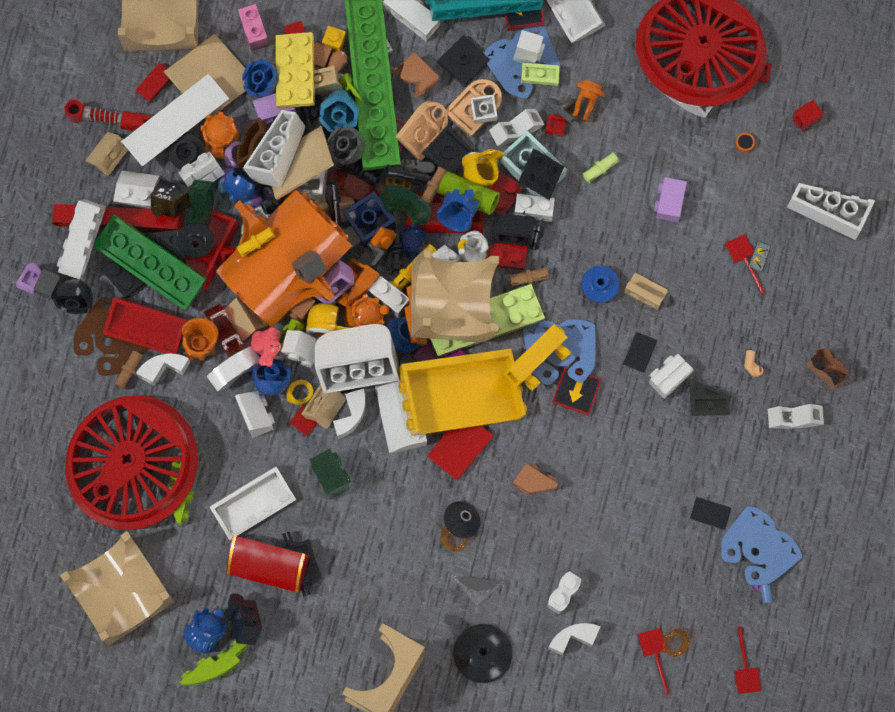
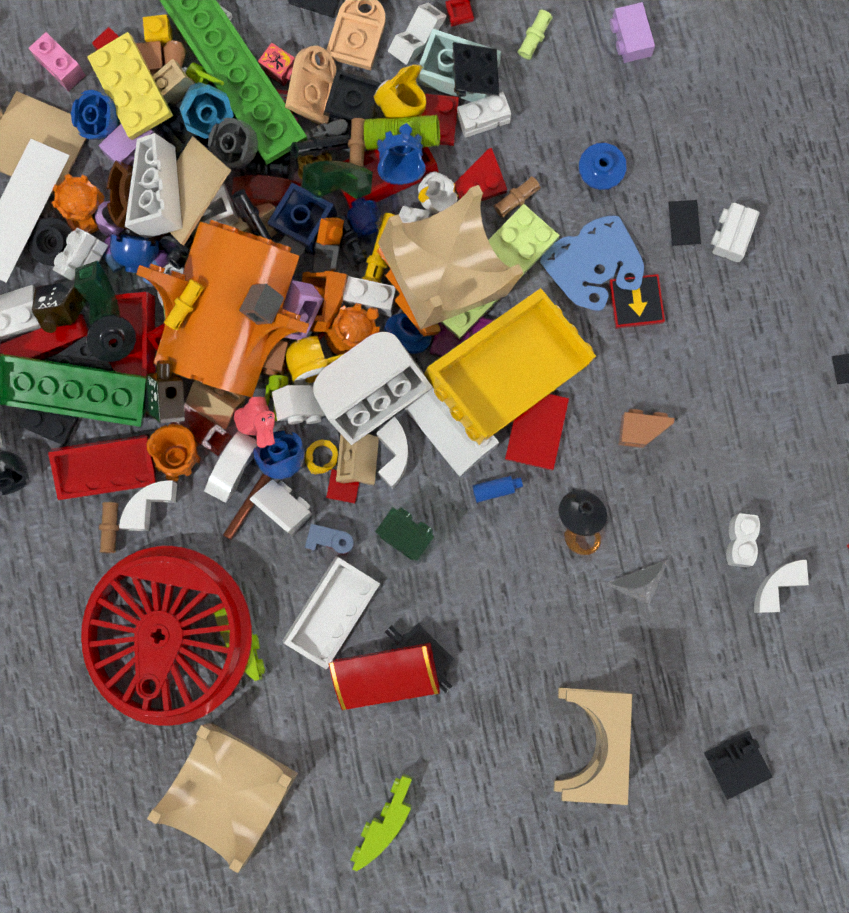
camera: 20 degrees left, 5 degrees up
reddish brown piece [73,297,149,376] -> none
blue hair [183,608,228,653] -> none
black hinge [224,593,262,645] -> none
nougat piece [392,52,439,99] -> none
black dish [453,624,512,683] -> none
white piece [470,95,497,124] -> none
black hinge [494,214,545,250] -> none
yellow brick [503,324,571,391] -> none
tan panel [624,273,668,310] -> none
pearl dark grey wing [689,378,730,416] -> none
red piece [725,234,765,295] -> none
light nougat arm [744,350,764,377] -> none
light grey sticker [748,241,771,272] -> none
none -> dark brown torso [144,360,185,423]
none -> copper bar [223,473,271,540]
none -> coral brick [258,43,295,86]
none -> sand blue leg [305,524,354,555]
none -> blue cylinder [472,476,523,503]

